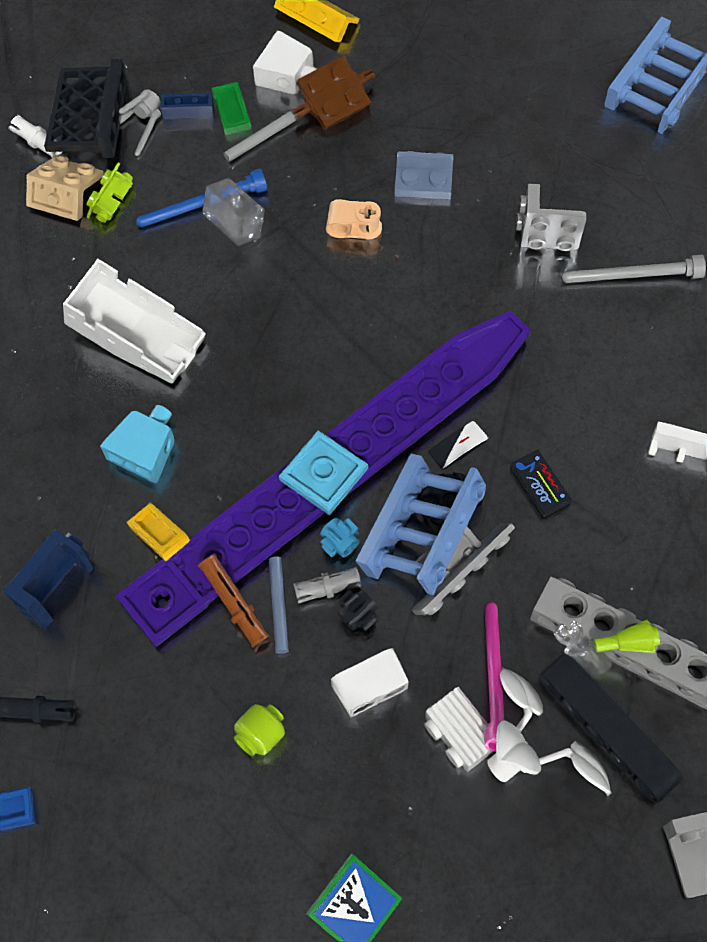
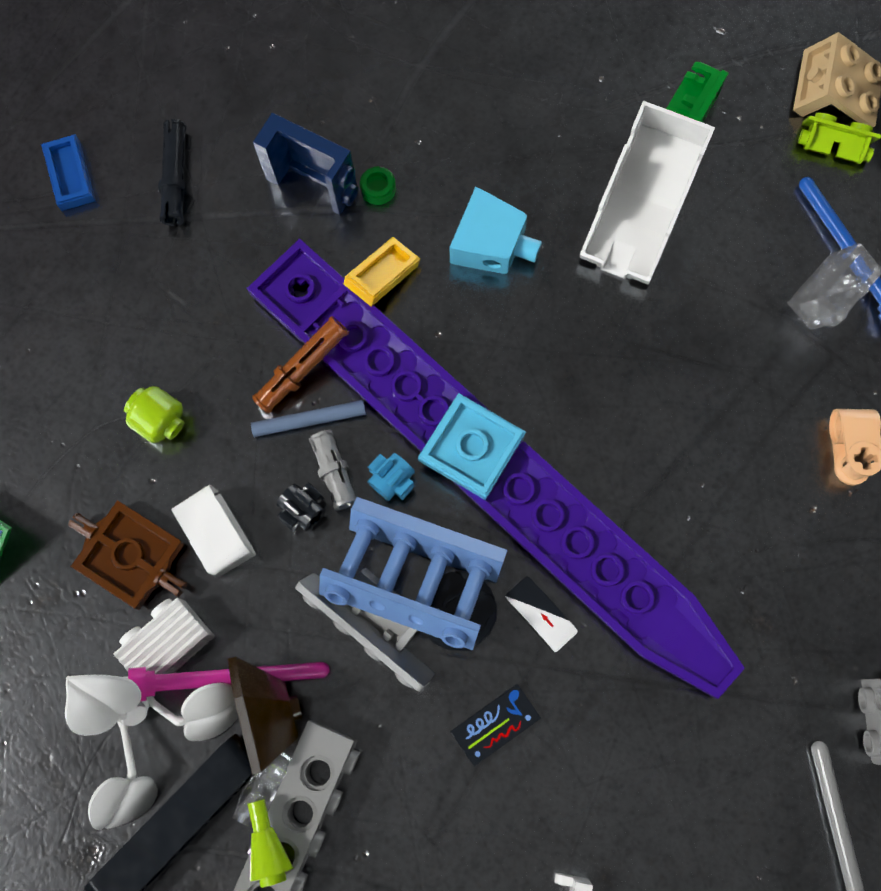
camera: 85 degrees right, 10 degrees up
none -> reddish brown plate [68,500,188,610]
none -> dark brown slope [227,656,302,775]
none -> green tile [360,166,396,205]
none -> green hinge [666,62,729,123]

